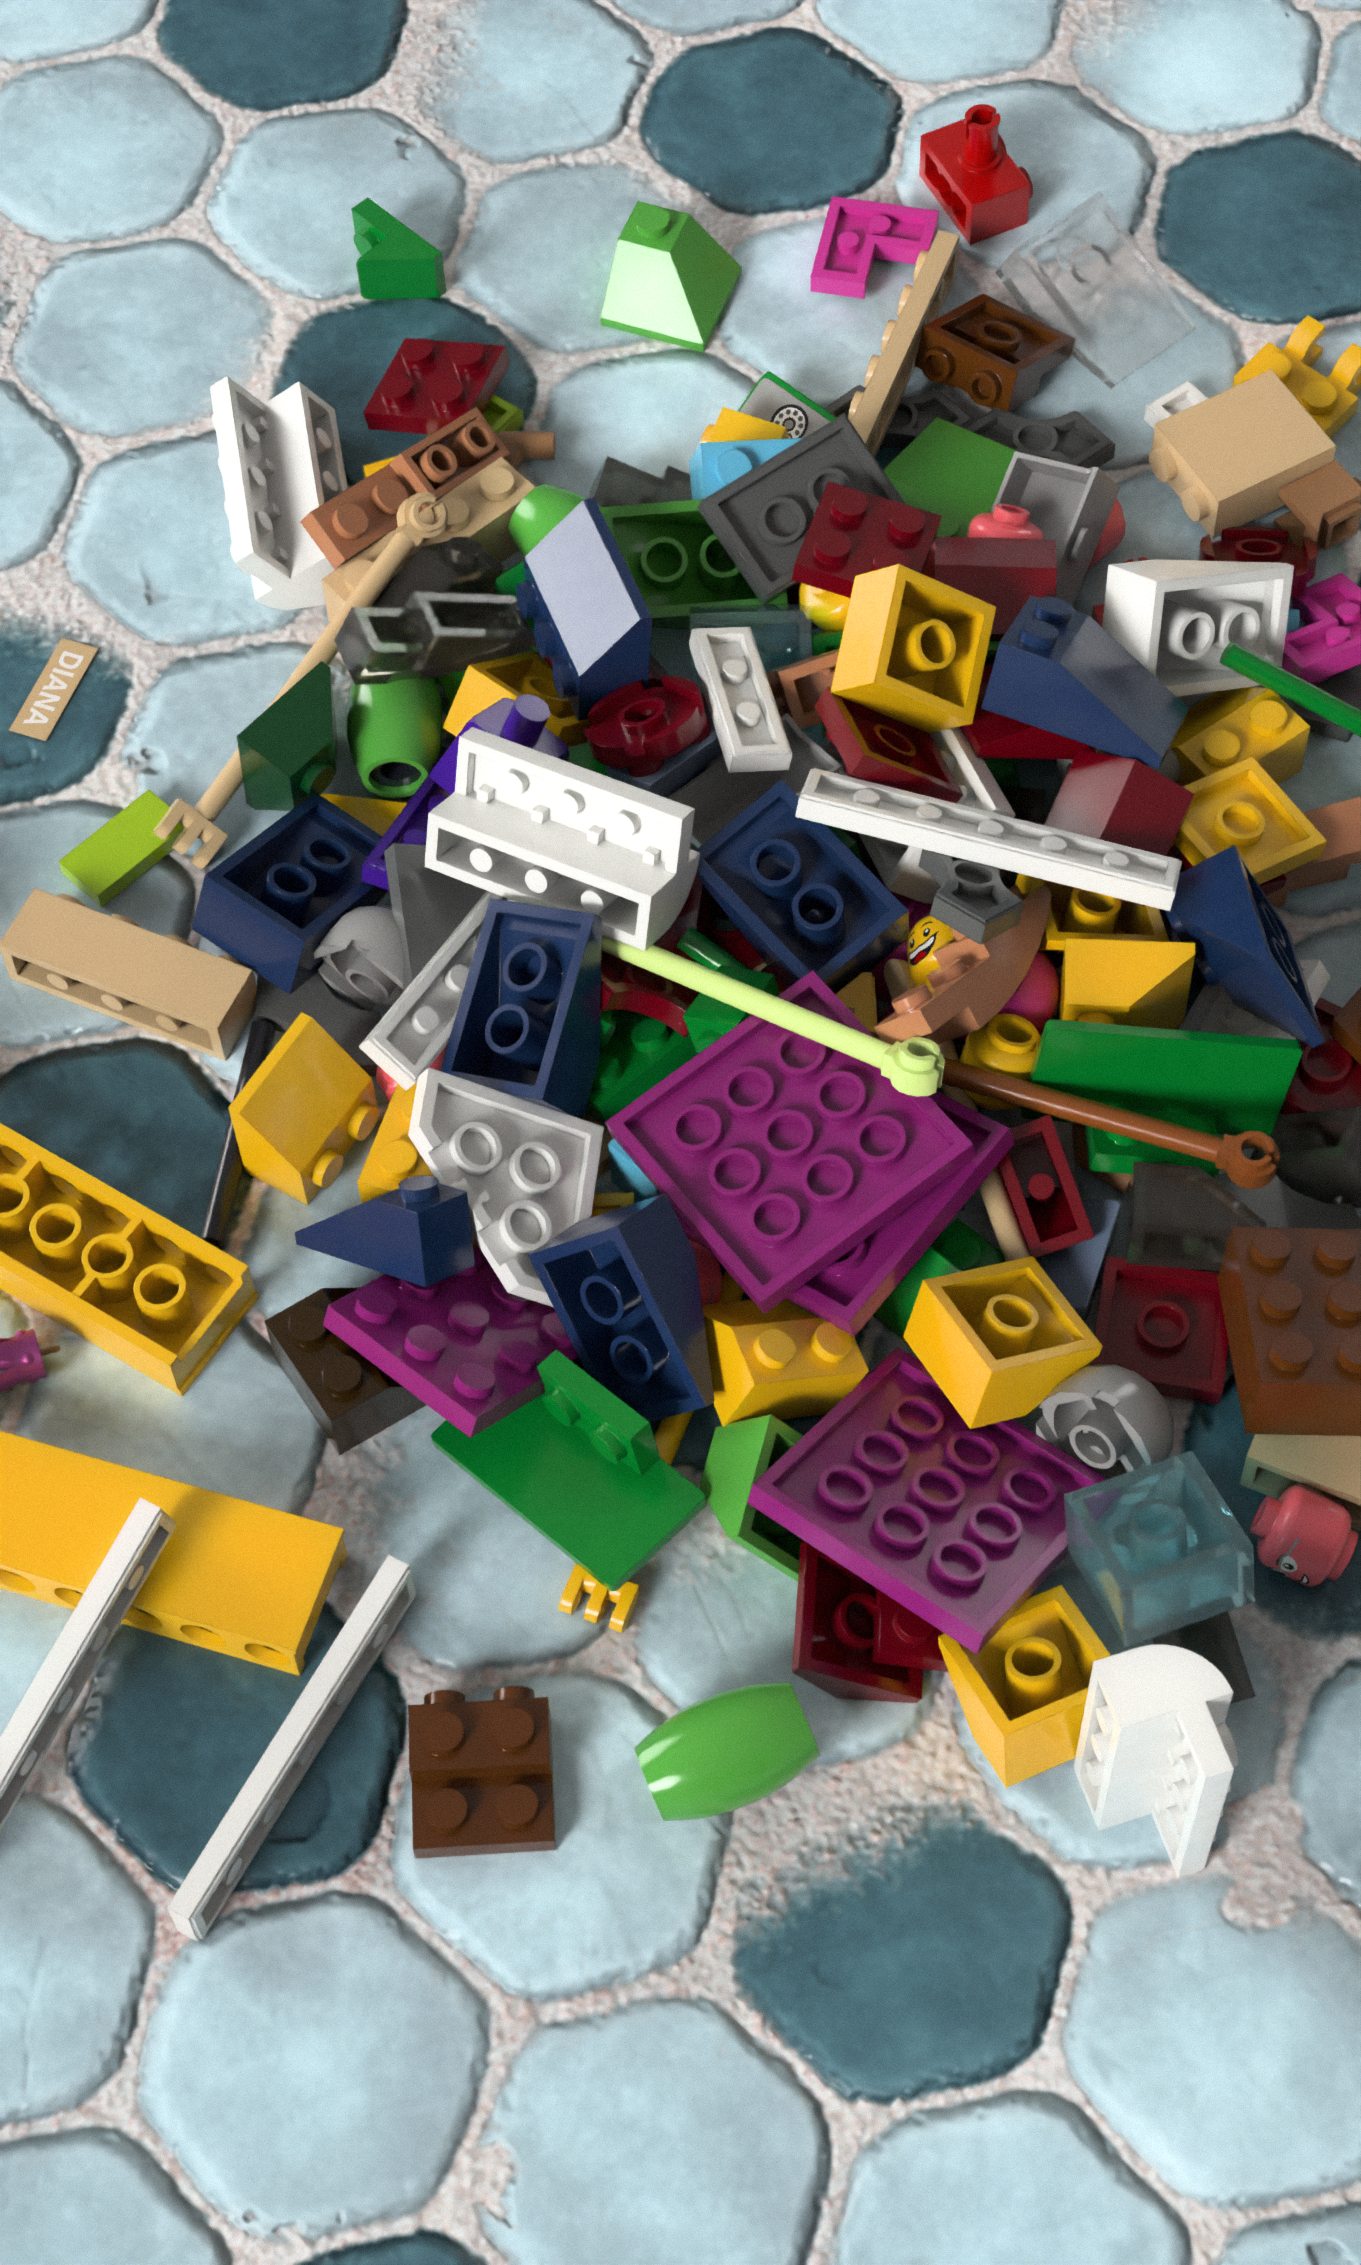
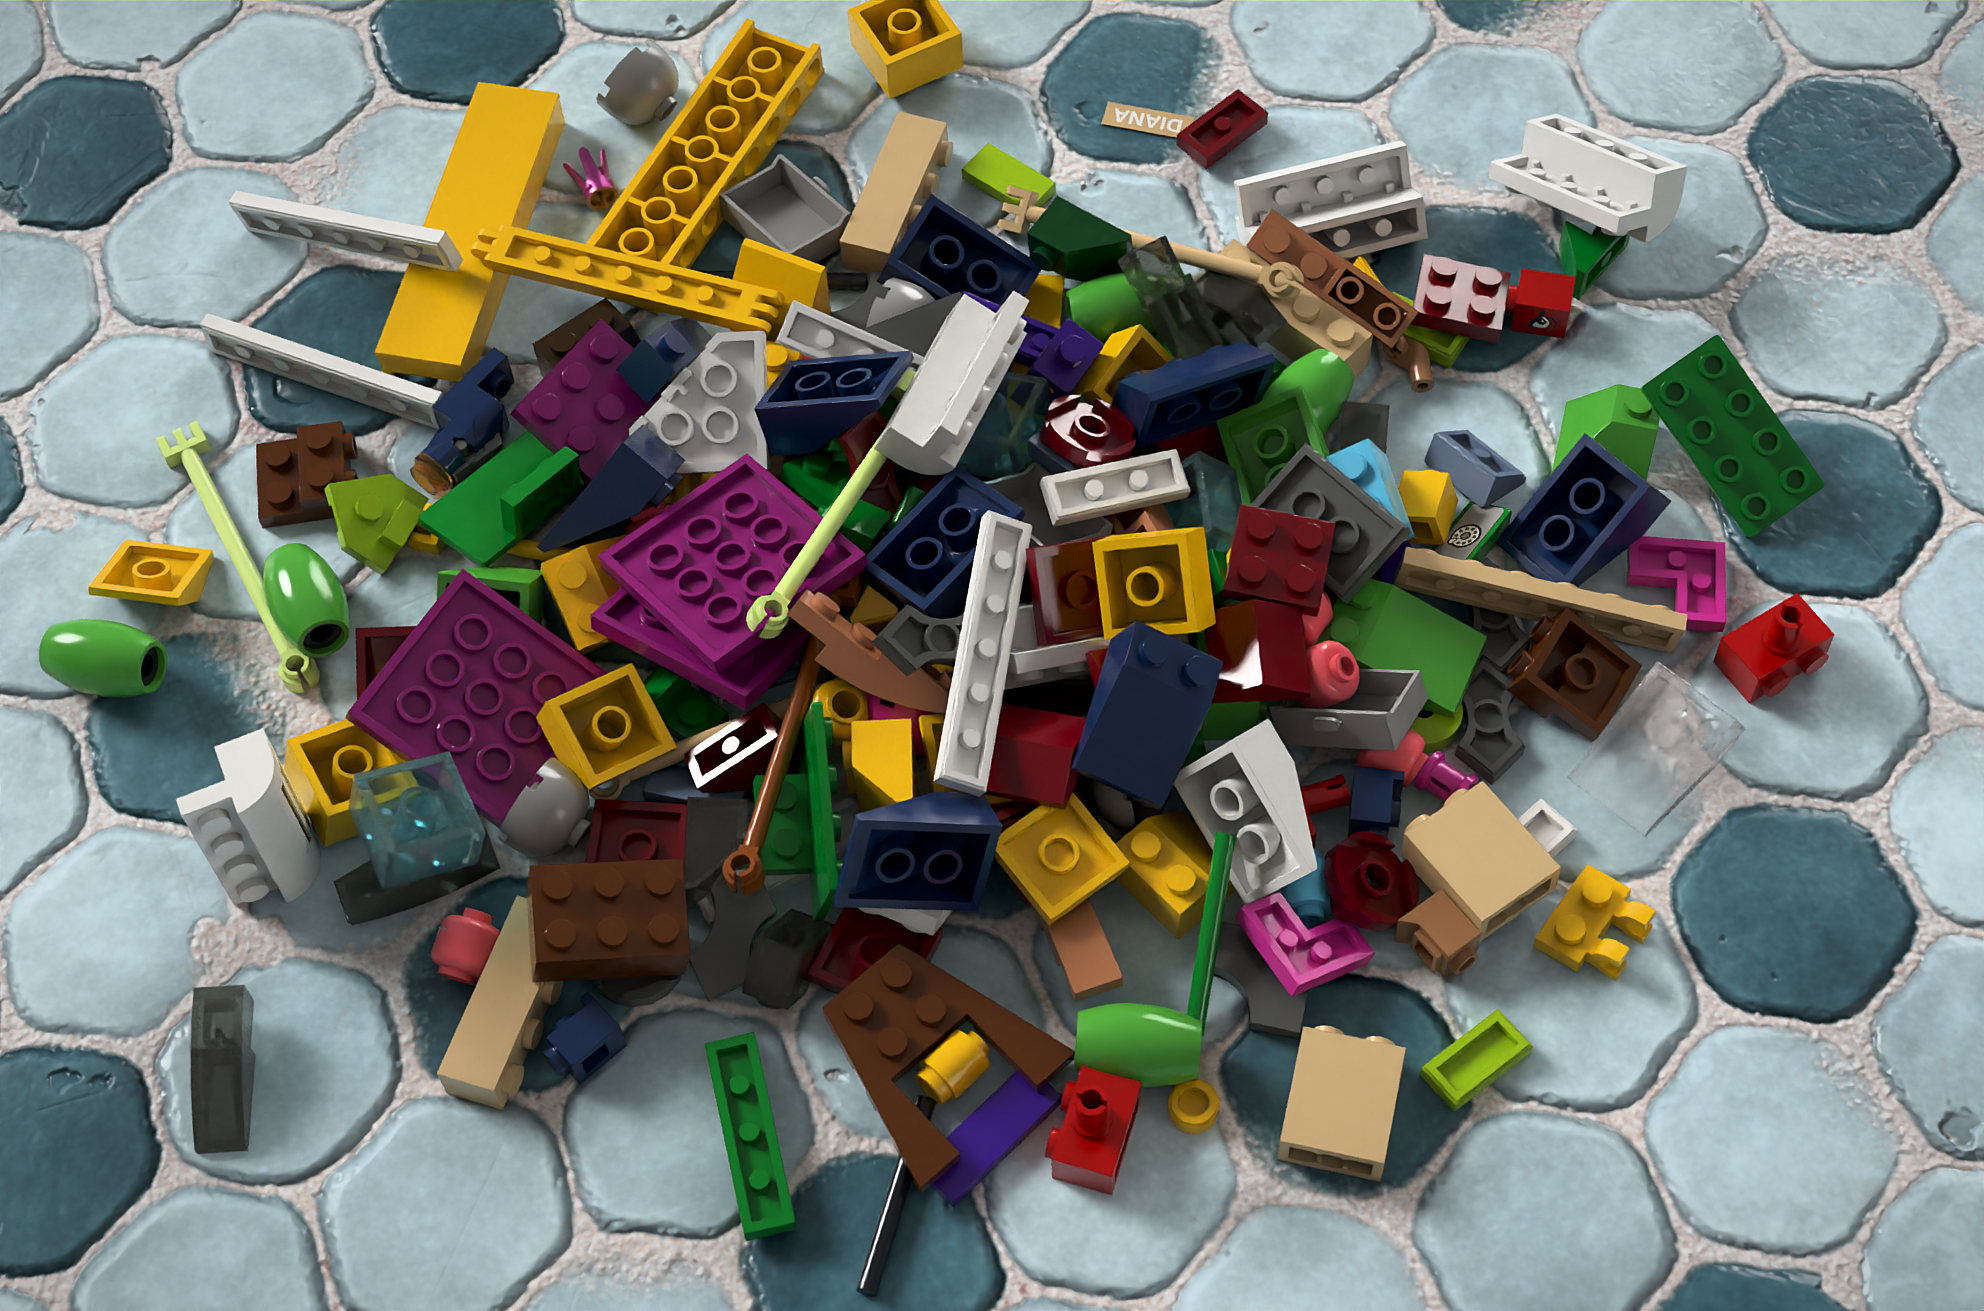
camera: 85 degrees right, 0 degrees up
none -> bright green piece [39,619,168,698]
none -> yellow slope [88,539,214,606]
none -> yellowish green hinge [155,420,320,694]
none -> lime plate [324,473,429,575]
none -> dark blue plate [410,347,515,495]
none -> yellow hinge [470,224,785,337]
none -> light grey container [720,154,850,263]
none -> dark red plate [1177,89,1268,170]
none -> dark blue brick [1347,766,1404,839]
none -> dark pink bush [1413,751,1479,802]
none -> sand blue slope [1425,430,1527,507]
none -> white brick [1488,114,1687,242]
none -> dark blue slope [1495,433,1671,587]
none -> red brick [1505,268,1576,339]
none -> green bracket [1641,335,1825,538]

